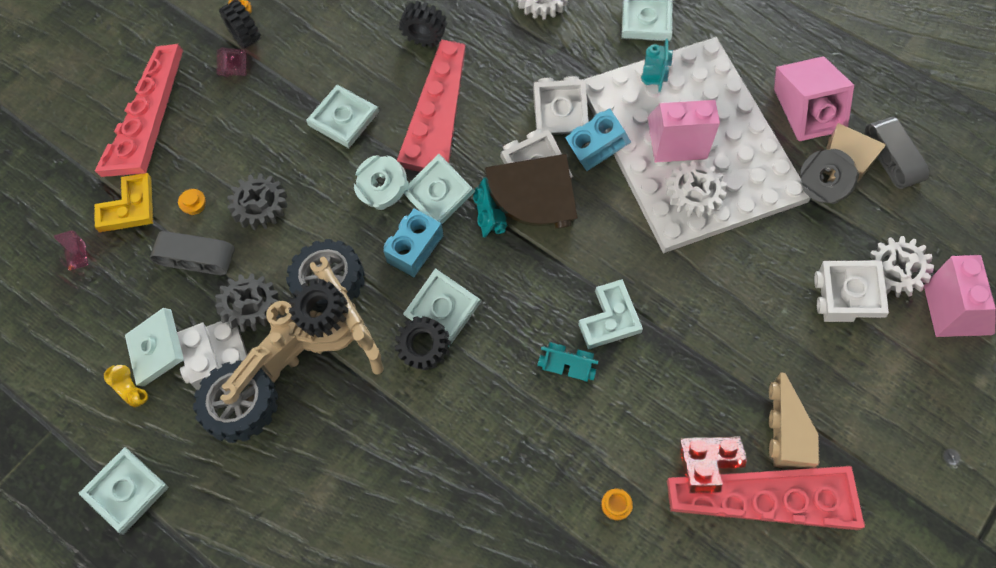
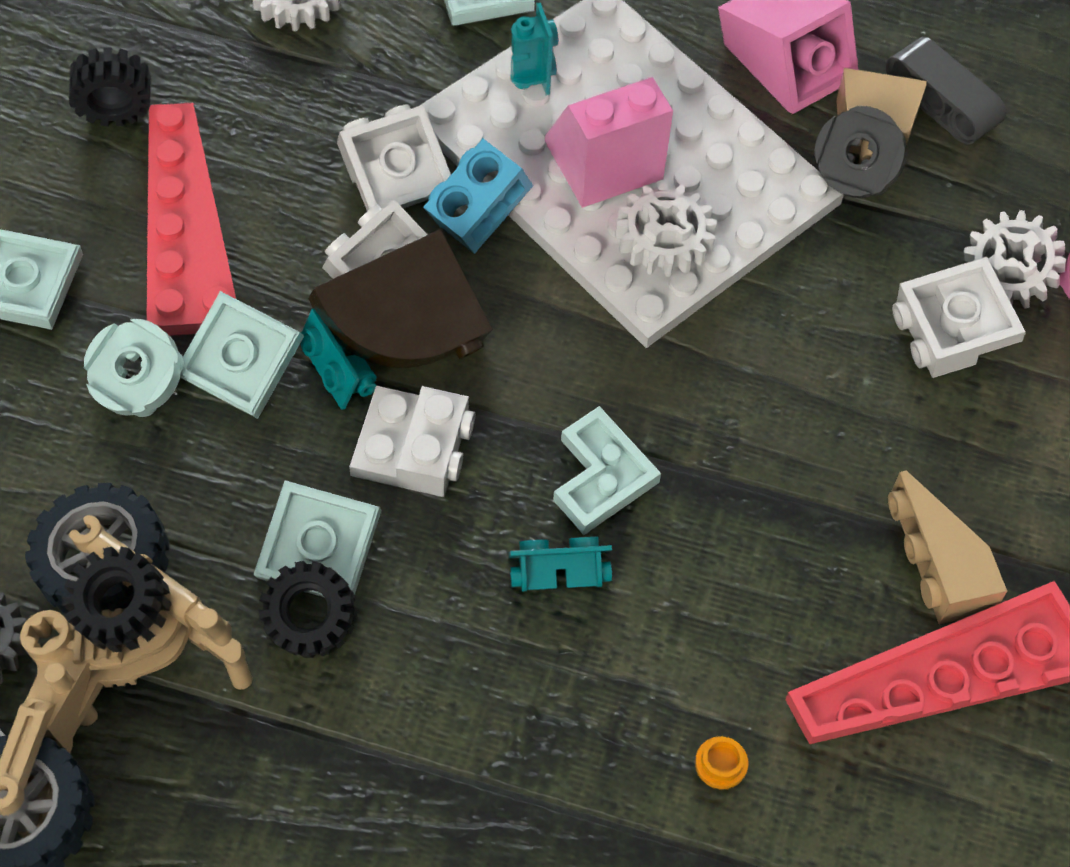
camera: 25 degrees left, 5 degrees down
medium azure brick [384,209,443,277] -> none
clear red plate [679,437,747,493] -> none
none -> white plate [349,386,476,497]

